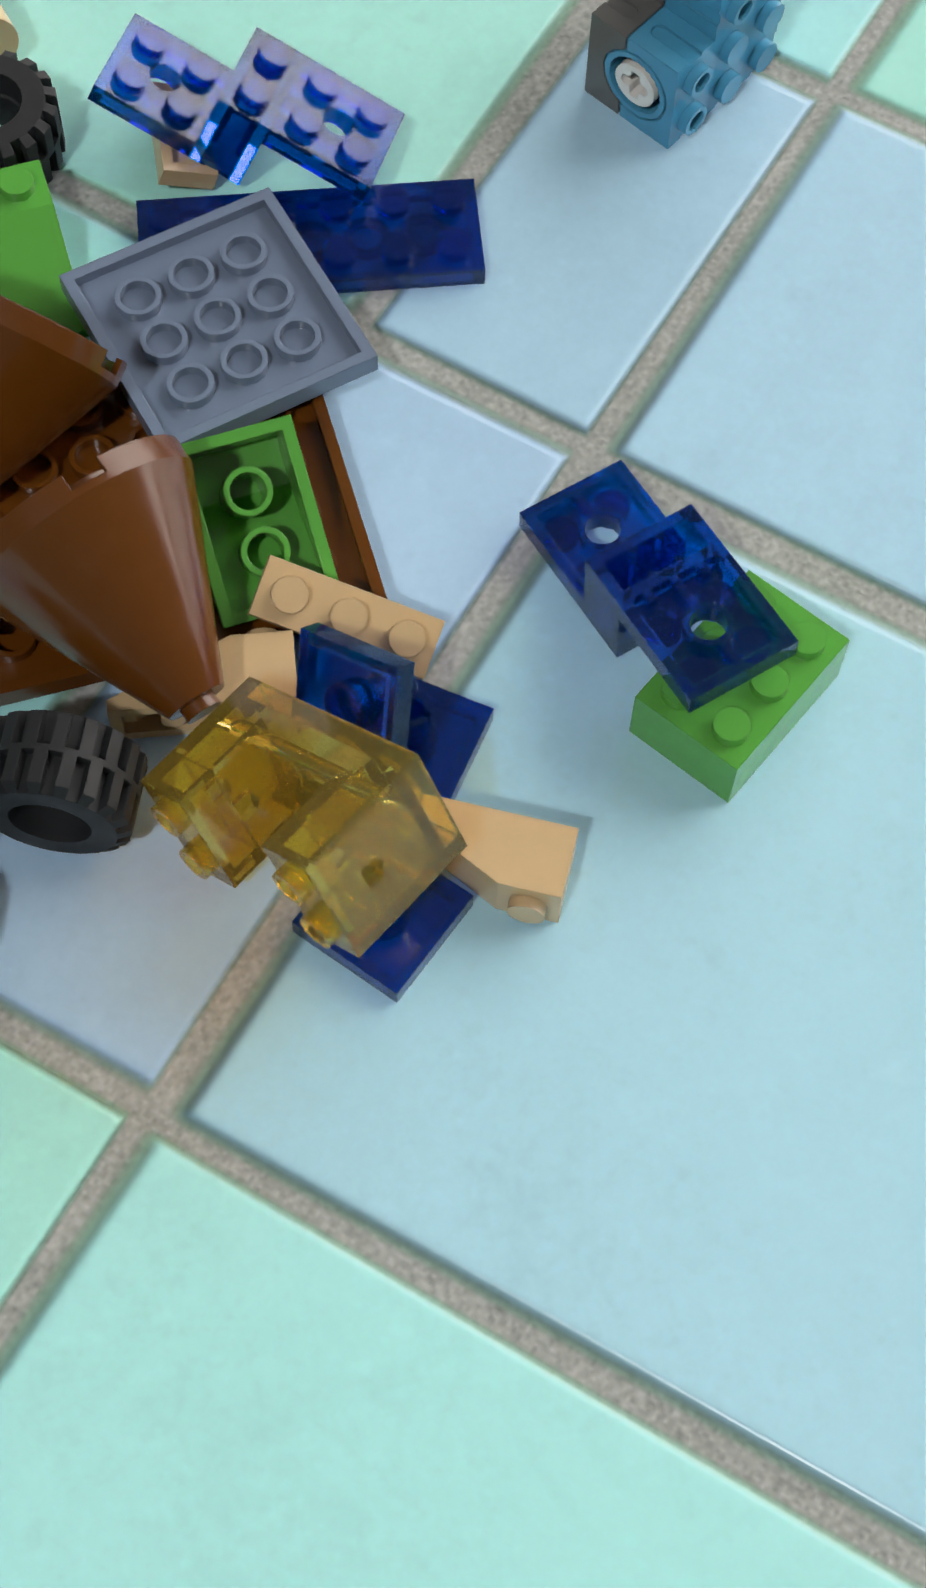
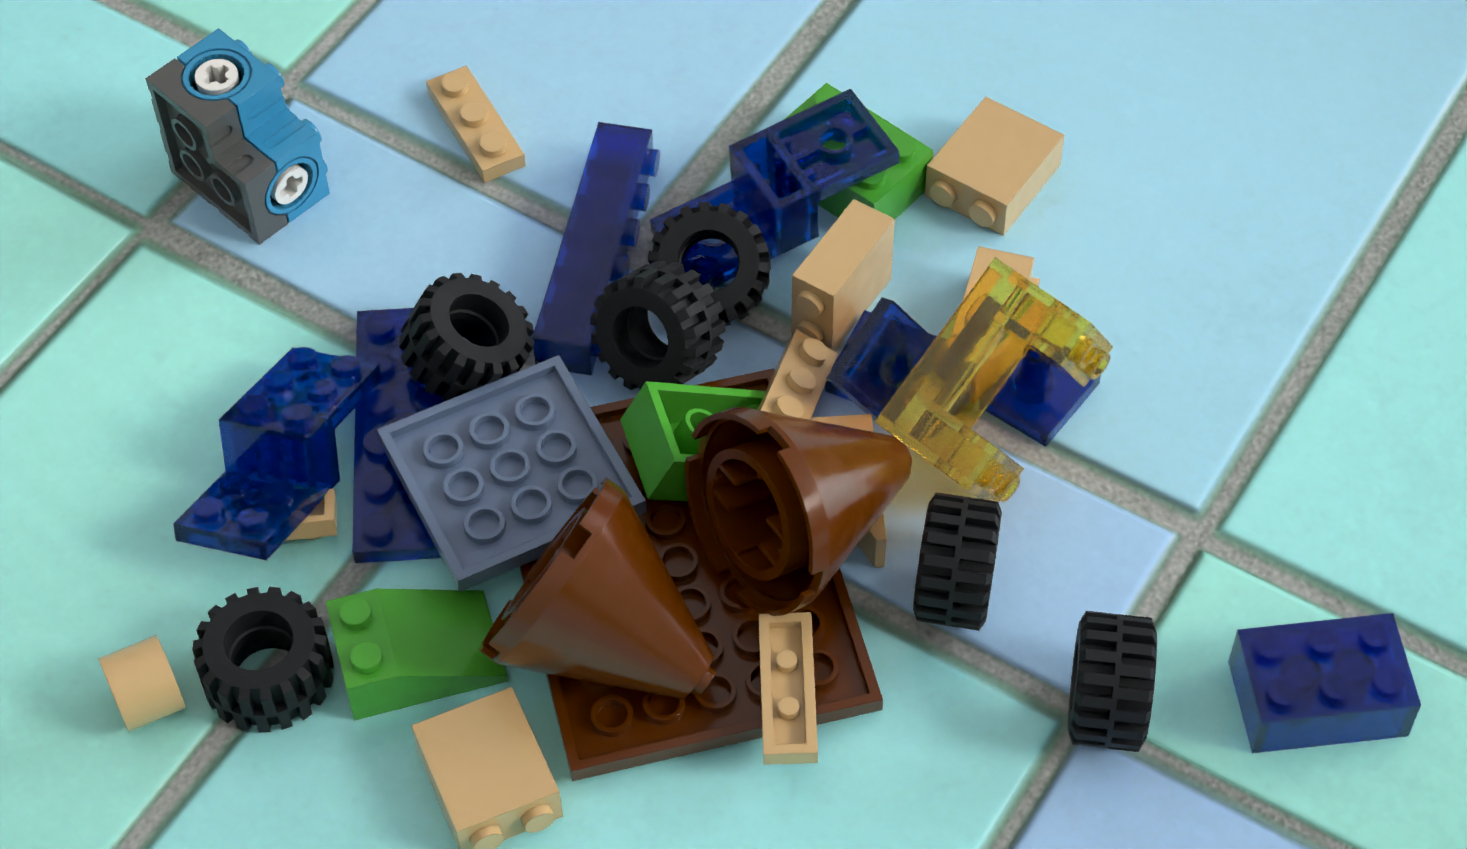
camera: 85 degrees left, 10 degrees down
none -> black tyre [399,273,534,402]
none -> tan plate [426,65,526,183]
none -> clear blue brick [532,122,660,376]
none -> black tyre [590,260,726,390]
none -> black tyre [648,202,771,326]
none -> tan brick [791,199,895,351]
none -> tan brick [925,96,1065,236]

